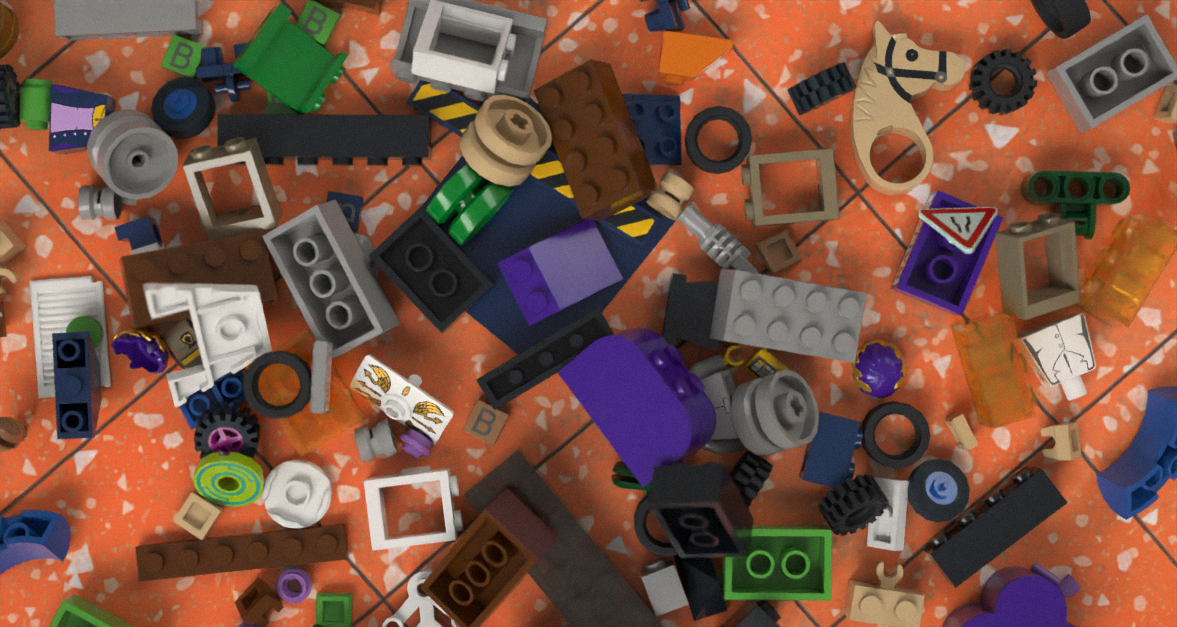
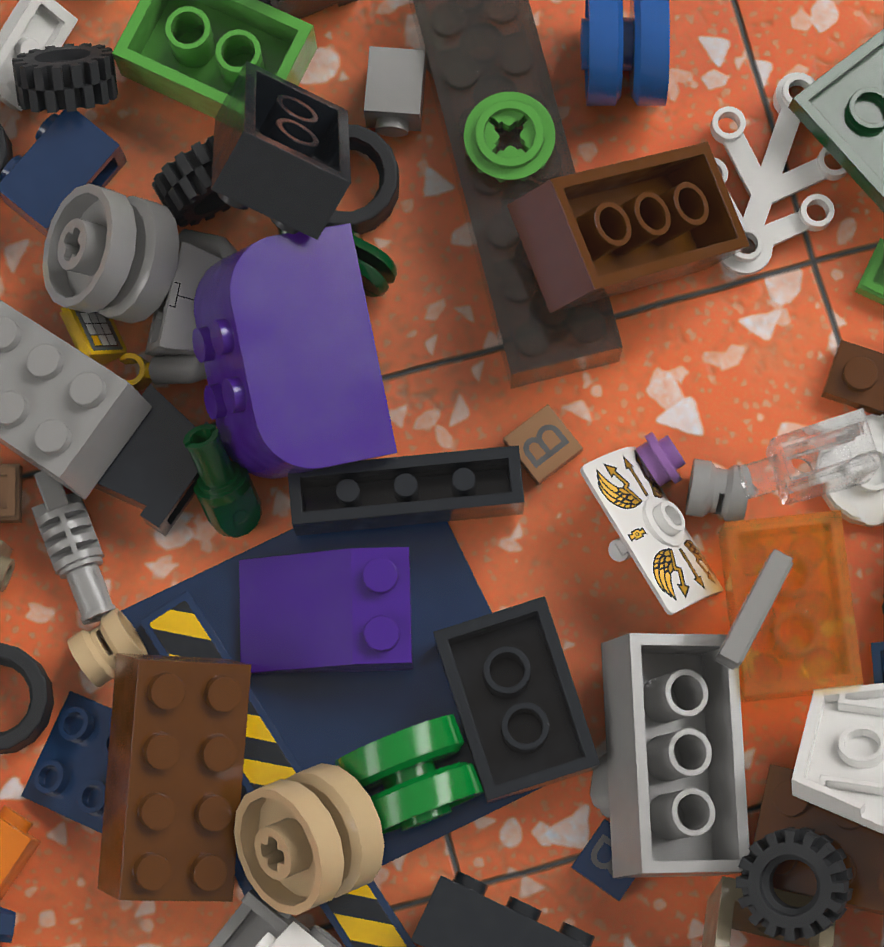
camera: 150 degrees left, 10 degrees down
black tyre [243,351,312,419] -> none
white window [364,468,463,551] -> none
black slope [674,554,727,621] -> none
none -> dark green arm [183,424,262,538]
none -> bright green gear [464,92,555,183]
none -> black tyre [736,827,853,941]
none -> clear torso [738,408,881,506]

